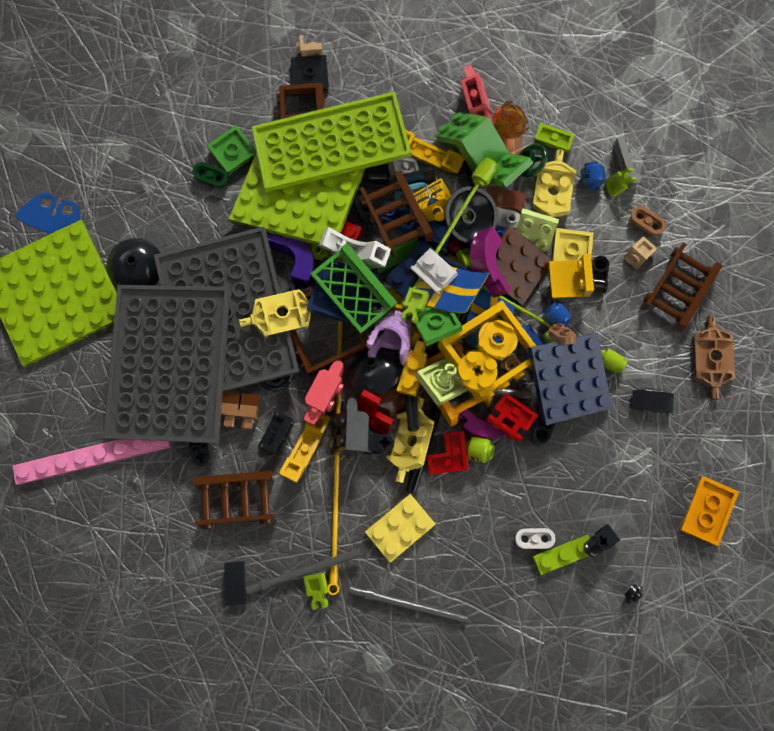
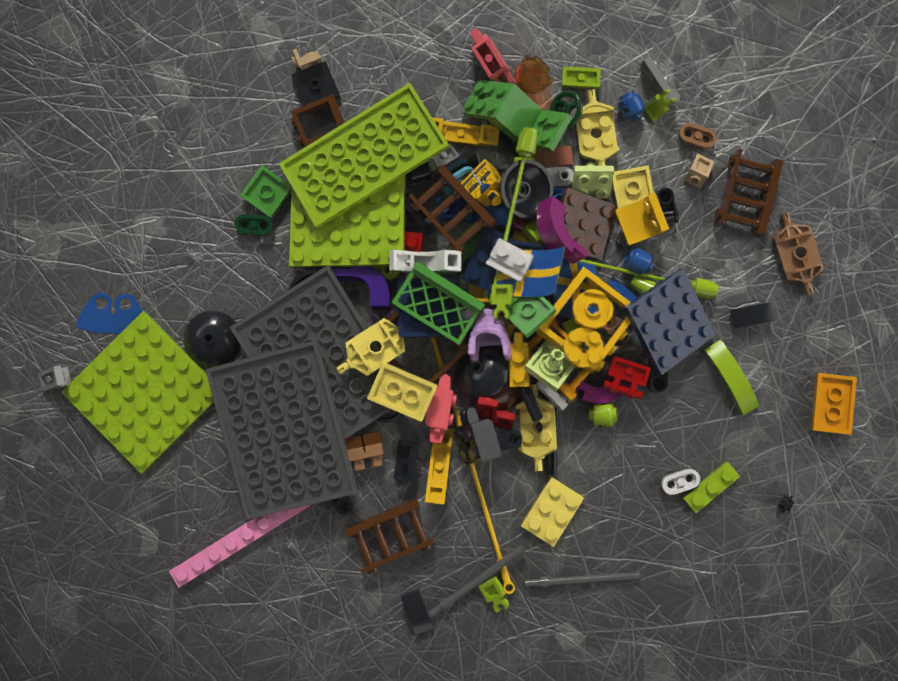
camera: 15 degrees left, 10 degrees up
red plate [427,431,469,475] -> none
medium nougat plate [549,324,576,345] -> none
black piece [584,523,621,558] -> none
none -> light yellow plate [367,362,437,422]
none -> white plate [536,381,568,411]
none -> lime slope [703,340,759,415]

